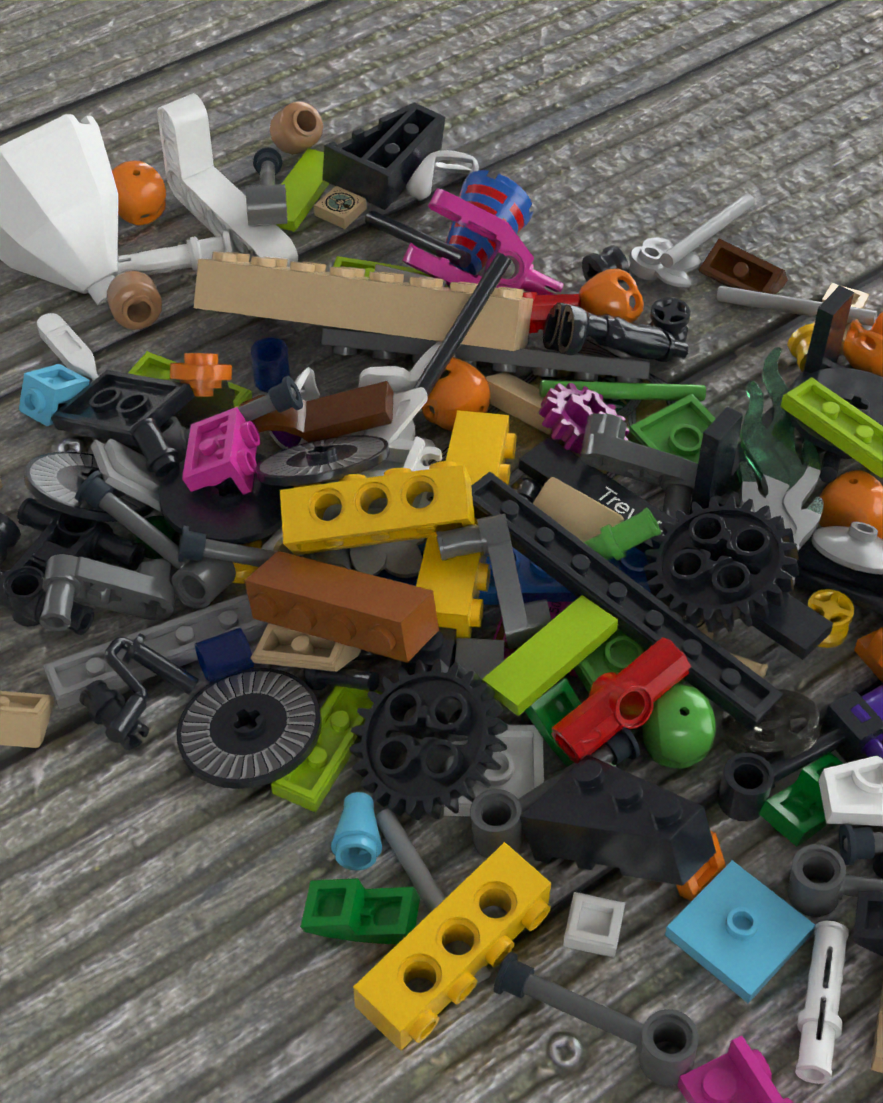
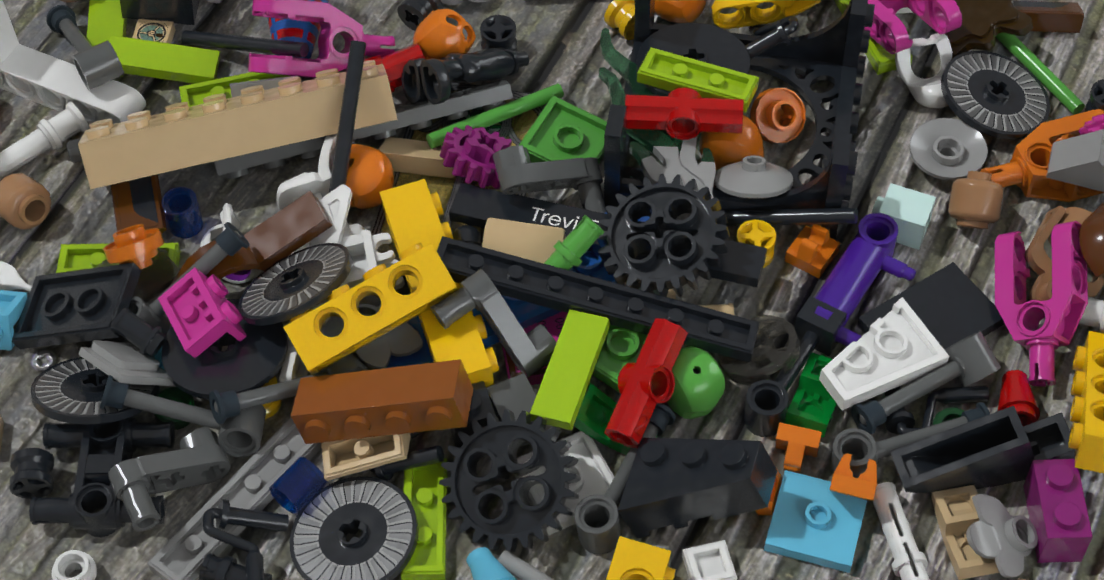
camera: 25 degrees left, 5 degrees up
none -> lime tile [109,35,220,84]
none -> reddish brown slope [110,174,167,234]
none -> red piece [625,88,744,140]
none -> orange tile [776,422,822,473]
none -> orange tile [830,454,877,501]

